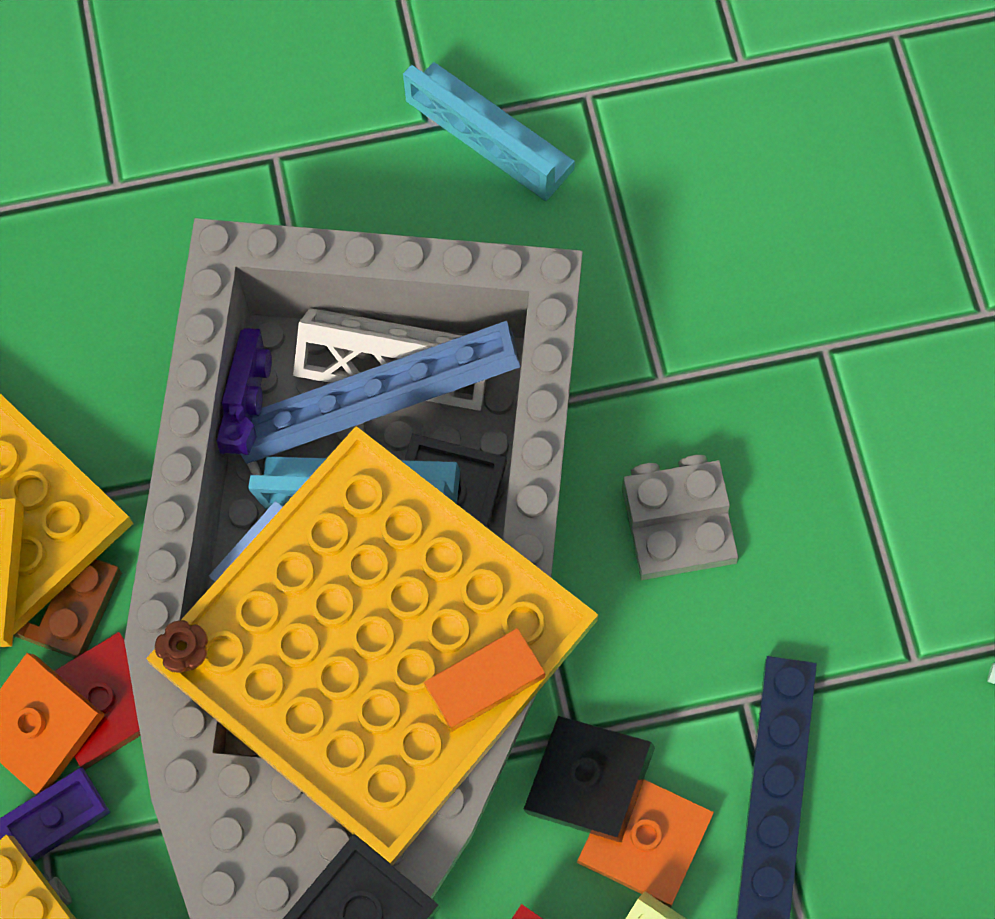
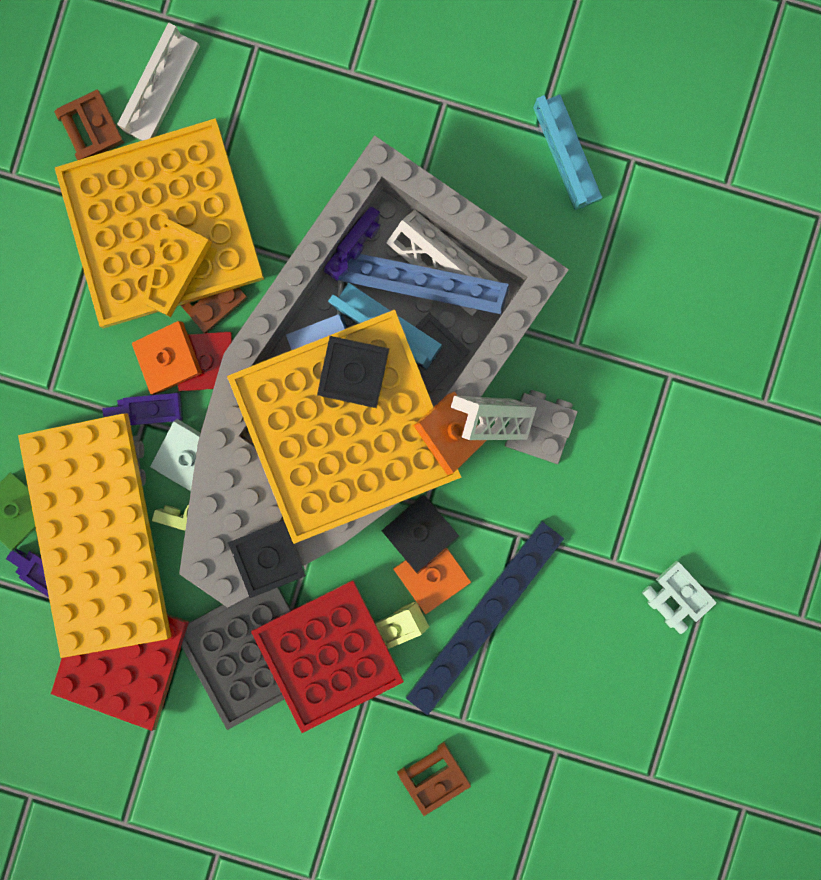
camera: 25 degrees right, 20 degrees up
copper plate [155,620,208,673] -> none
orange tile [424,628,545,732] -> none
none -> light aqua plate [150,419,201,491]
none -> black plate [317,336,390,408]
none -> orange plate [413,391,487,475]
none -> white fence [451,396,537,440]

